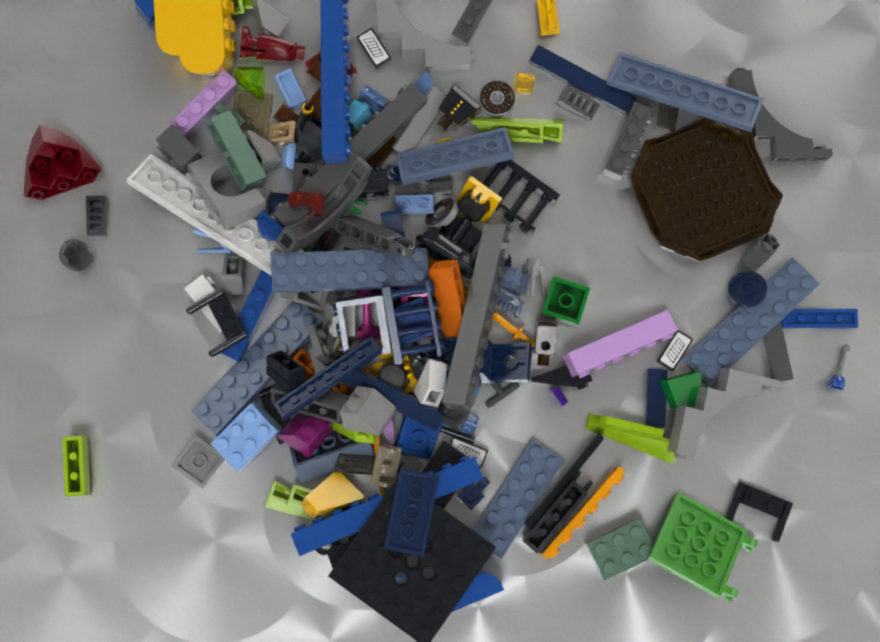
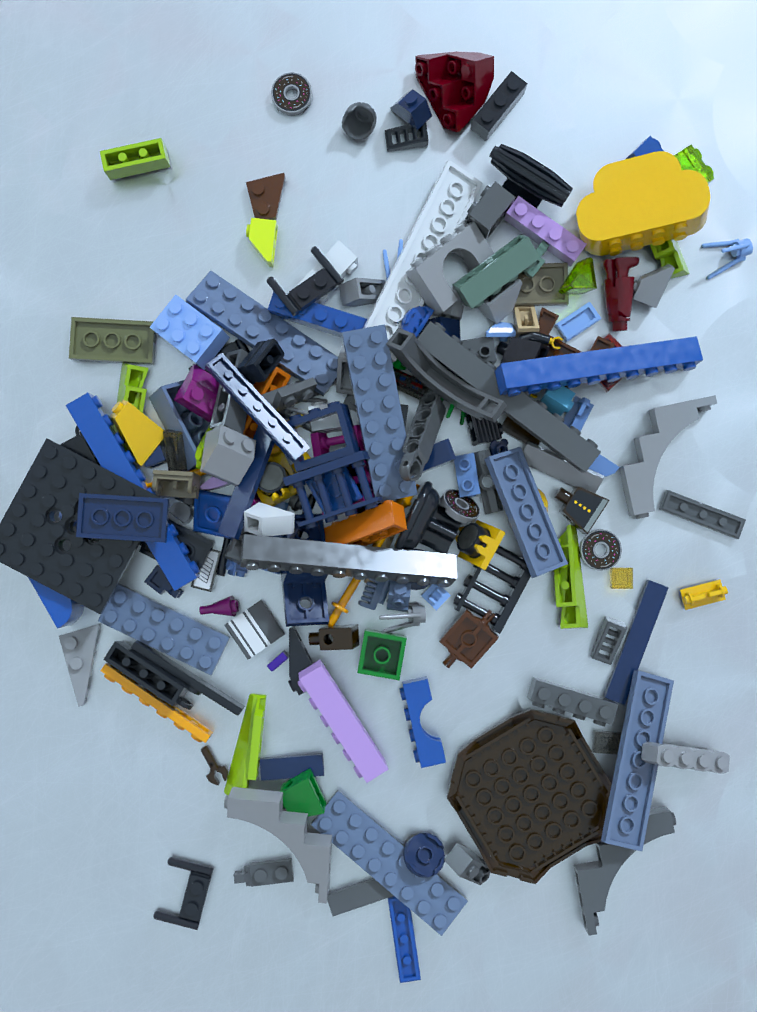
camera: 85 degrees right, 5 degrees up
light grey plate [172,435,225,489] -> none
clear red leg [287,191,325,218] -> none
tile [356,28,392,69] -> none
dark grey piece [485,382,520,408] -> none
sand green brick [584,518,653,581] -> none
bright green plate [648,492,758,602] -> none
tile [656,330,694,372] -> none
hinge [829,344,850,390] -> none
none -> light grey wing [59,624,101,707]
none -> olive plate [69,317,156,364]
none -> dark blue slope [144,445,169,469]
none -> magenta cone [199,596,239,616]
none -> dark brown bar [201,746,229,785]
none -> slope [224,600,285,660]
none -> dark grey hinge [233,858,294,887]
none -> reddish brown wing [246,173,286,220]
none -> neon yellow slope [246,218,278,267]
none -> tile [271,72,312,116]
none -> dark blue slope [390,89,432,130]
none -> blue arch [399,676,446,768]
none -> light blue tile [421,584,451,611]
none -> reddish brown plate [439,609,499,669]
none -> black brick [470,71,528,141]
none -> black plate [489,144,573,208]
none -> light grey brick [641,742,730,774]

